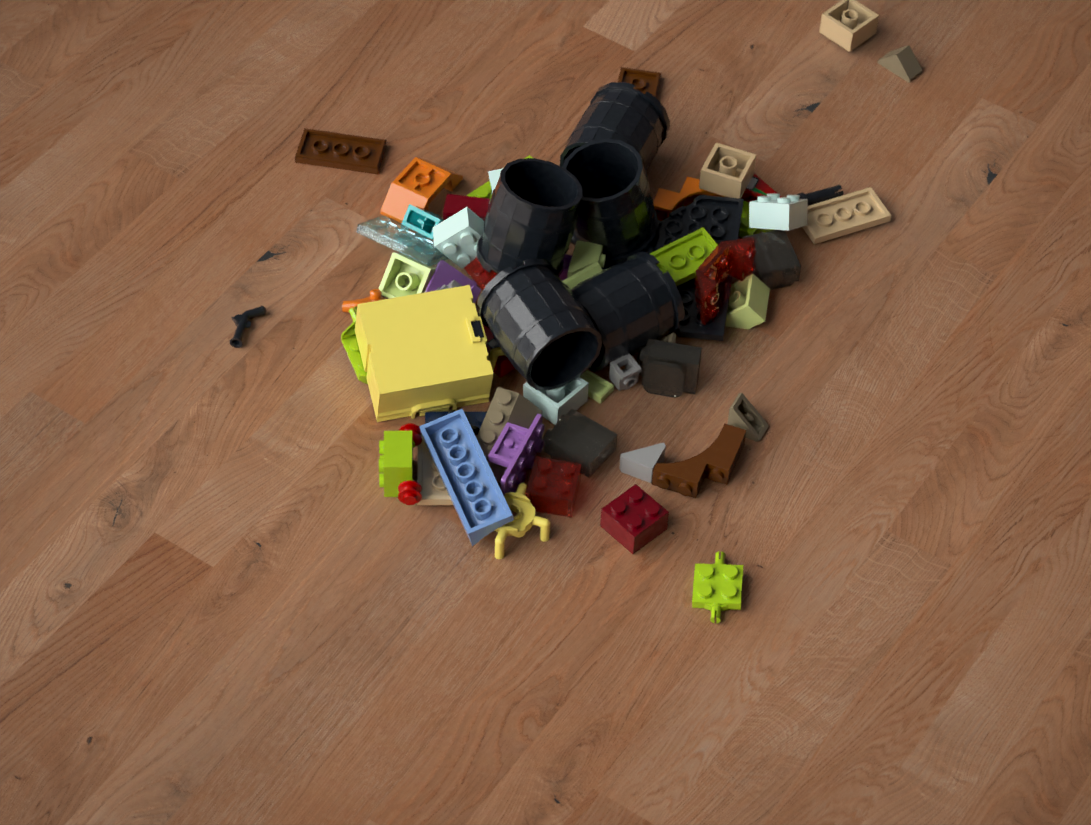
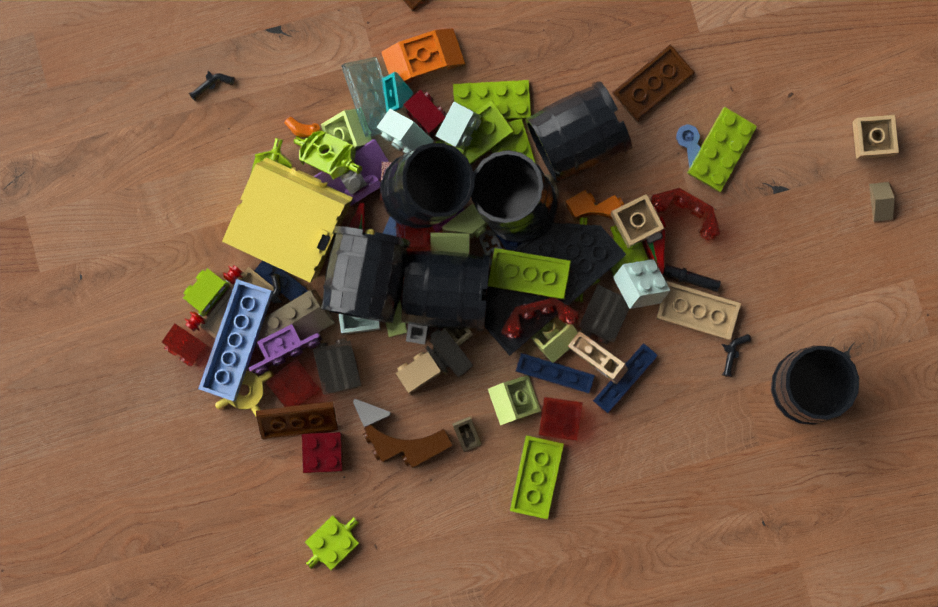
camera: 40 degrees right, 35 degrees up
none -> clear red brick [162,323,211,367]
none -> reddish brown tile [256,401,338,439]
none -> lime plate [294,131,362,180]
none -> tan brick [396,351,441,395]
none -> yellowish green slope [488,375,541,425]
none -> lime plate [510,435,564,519]
none -> dark blue plate [515,353,595,394]
none -> clear red brick [538,397,583,441]
none -> tan slope [568,331,628,385]
none -> dark blue plate [593,343,658,413]
none -> clear red slope [650,188,720,241]
none -> medium blue piece [676,124,701,168]
none -> lime plate [687,107,757,192]
none -> black piece [721,334,752,377]
none -> black piece [770,345,860,425]

